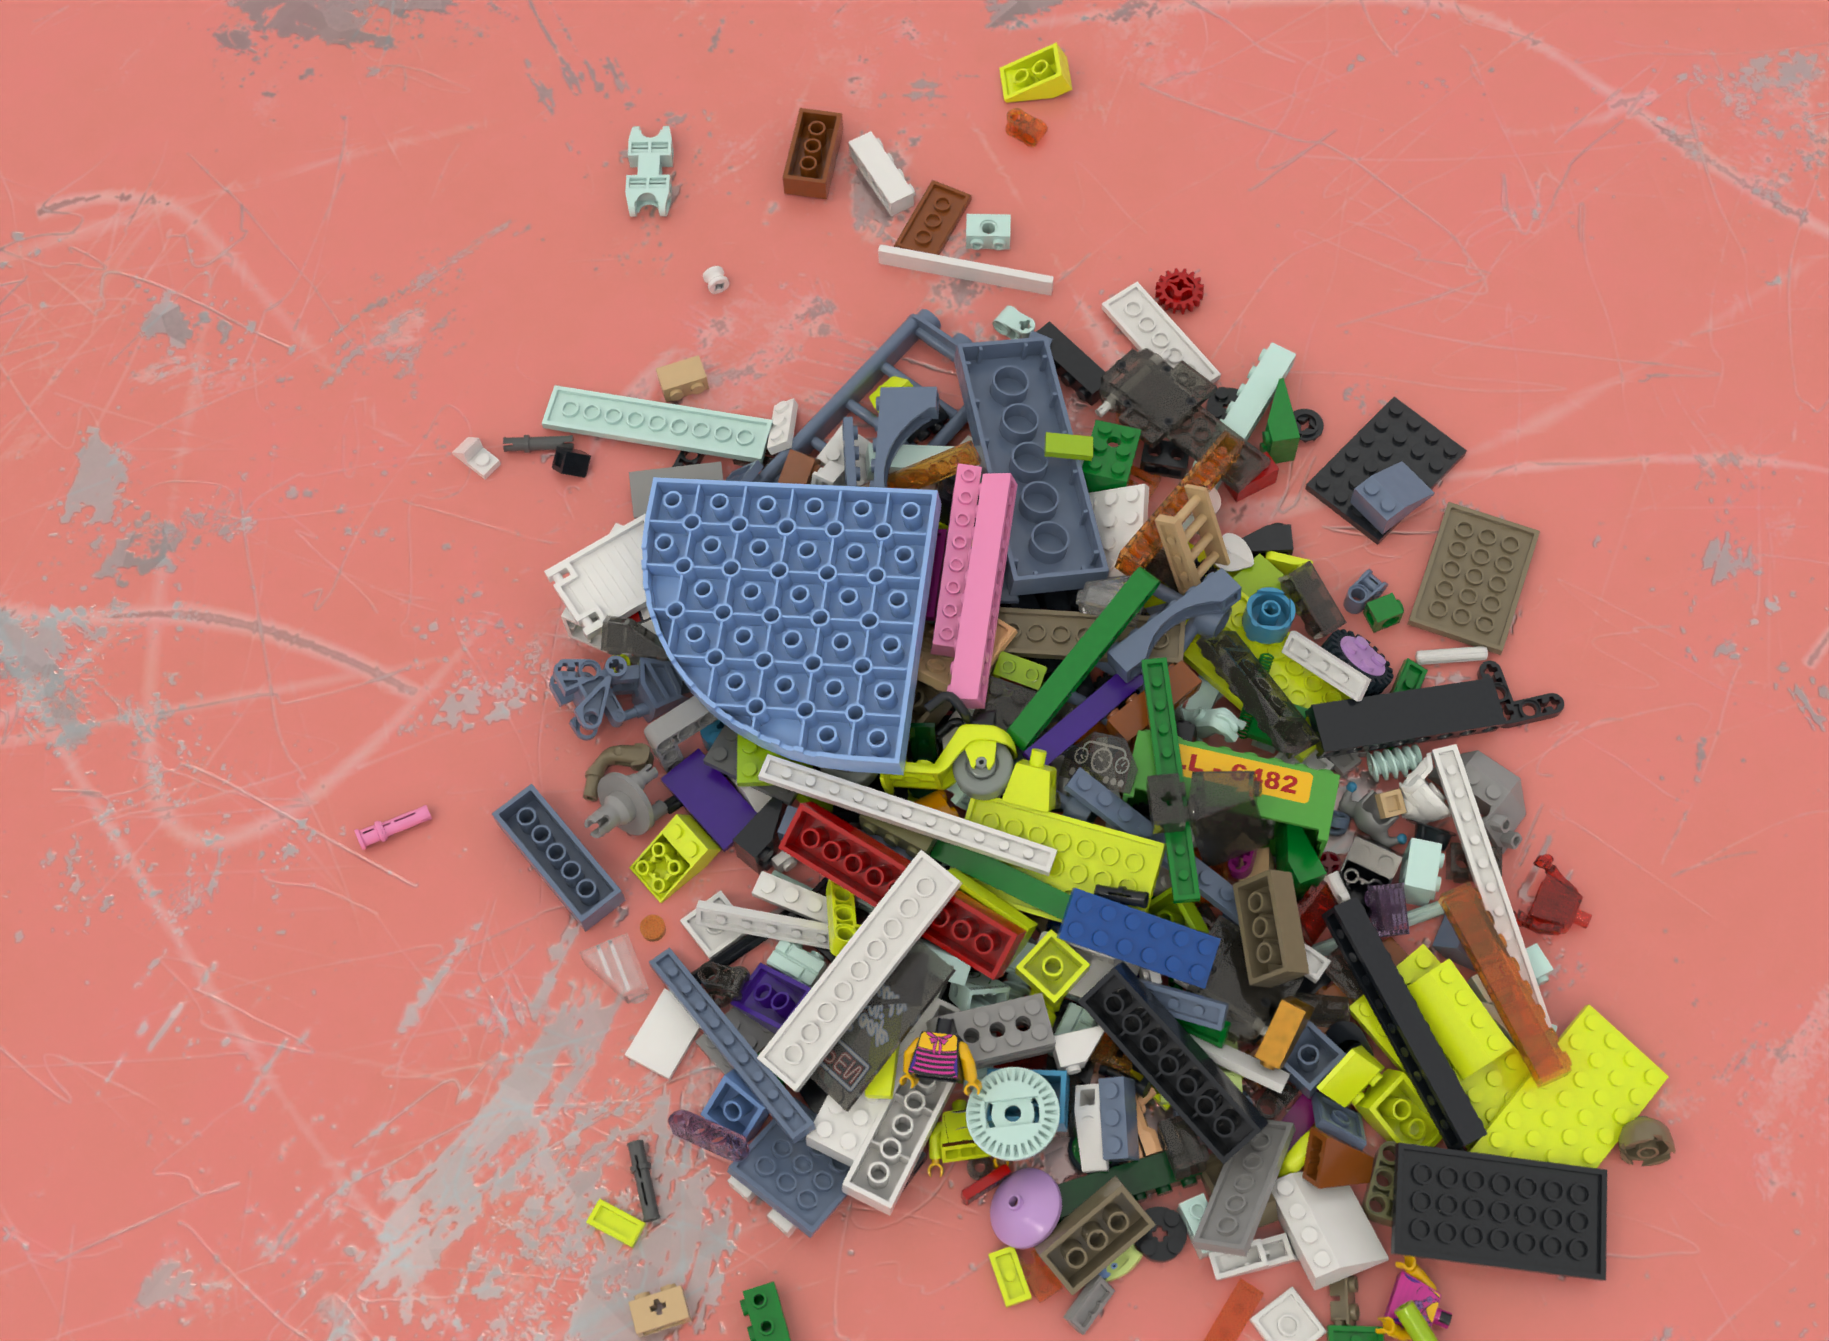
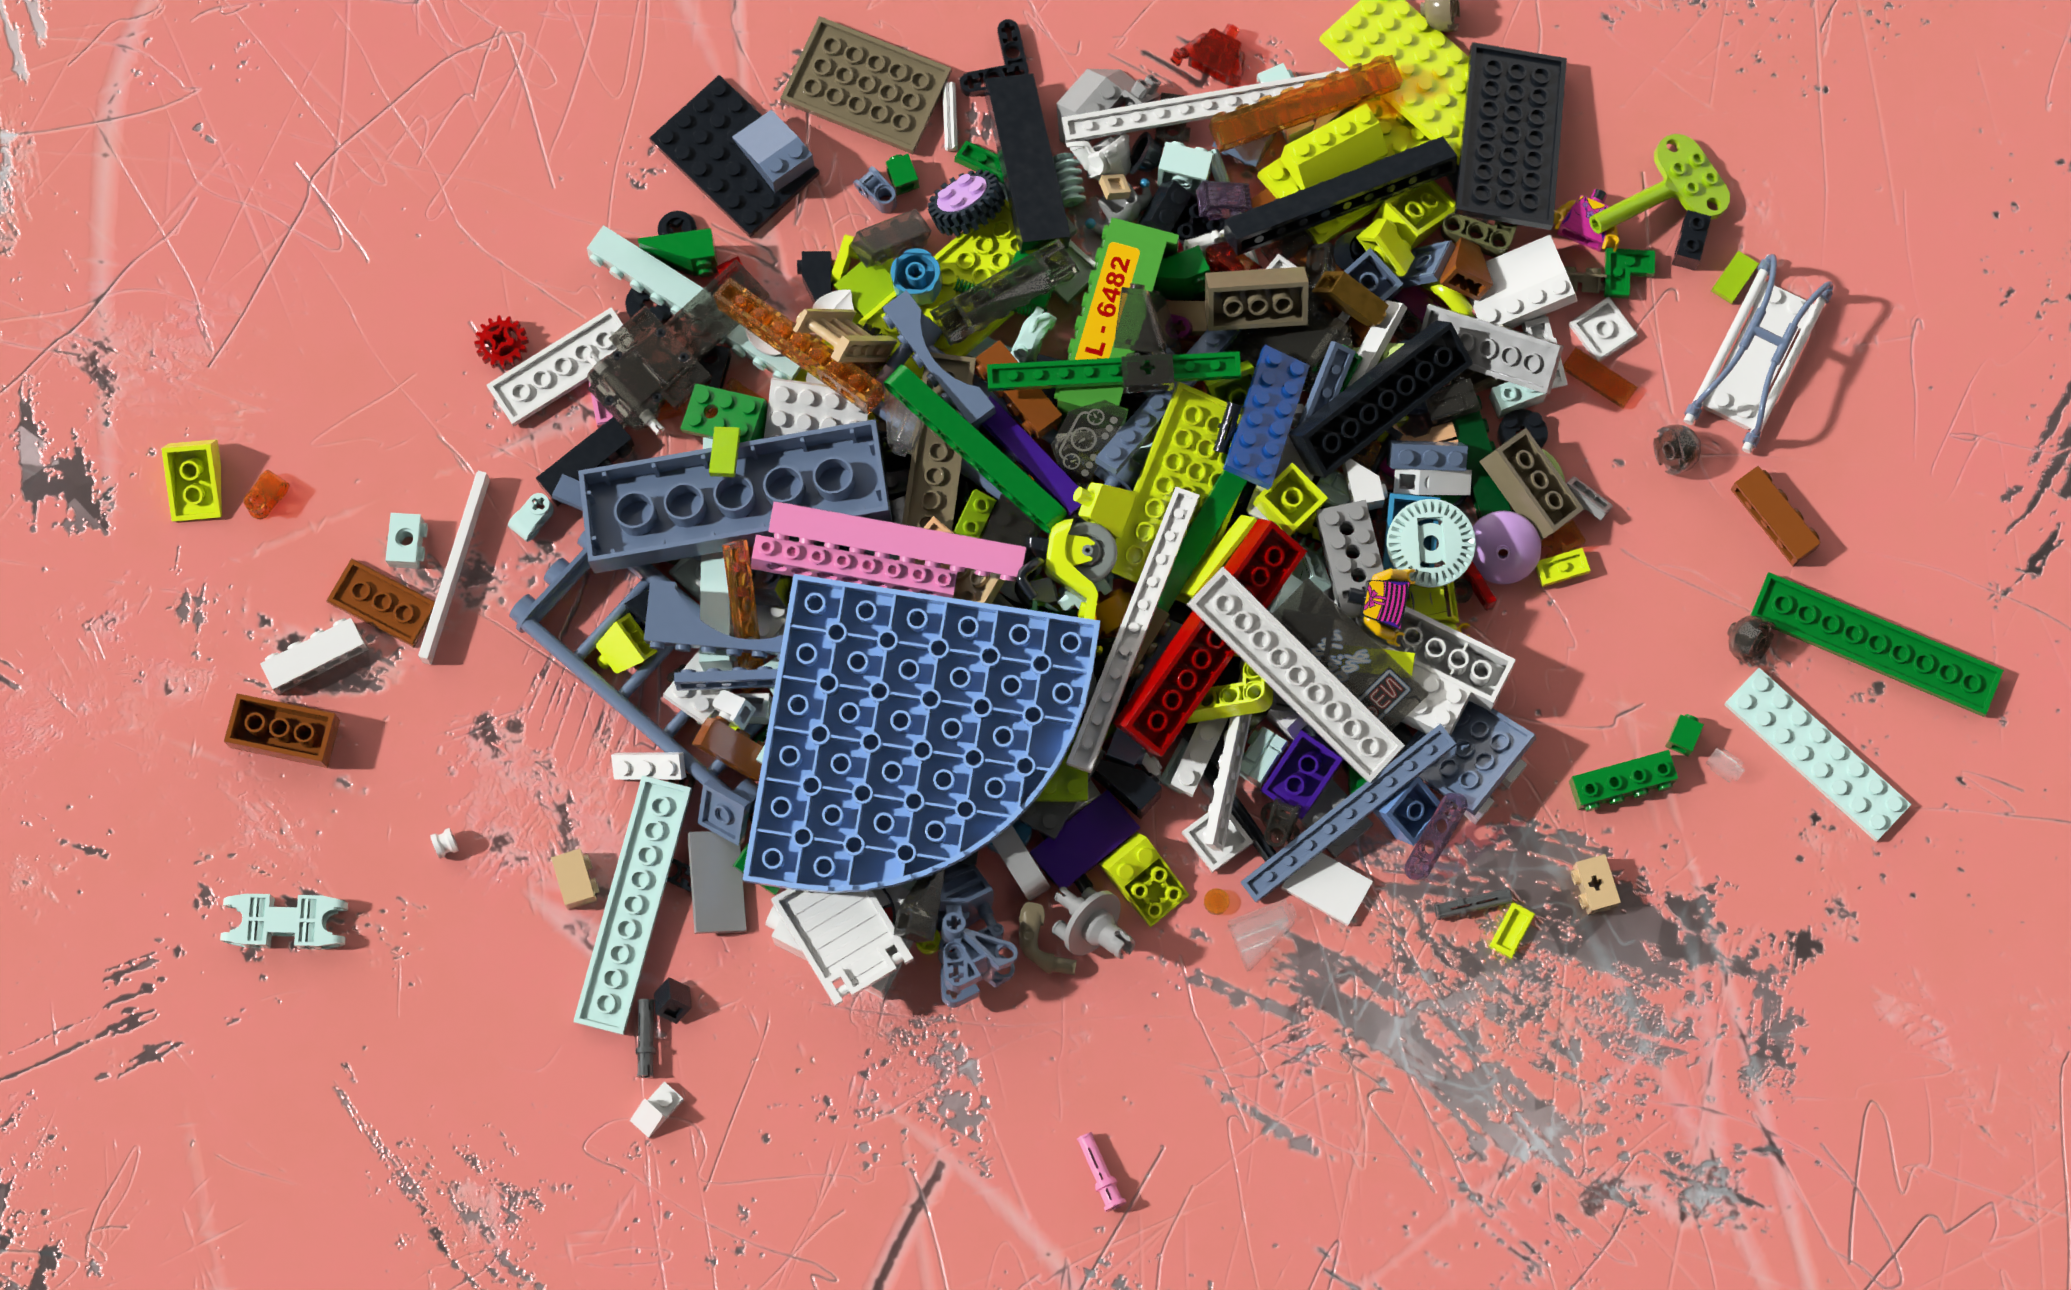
camera: 90 degrees left, 10 degrees up
sand blue brick [492,784,626,932] -> none
white tile [1281,631,1371,702] -> none

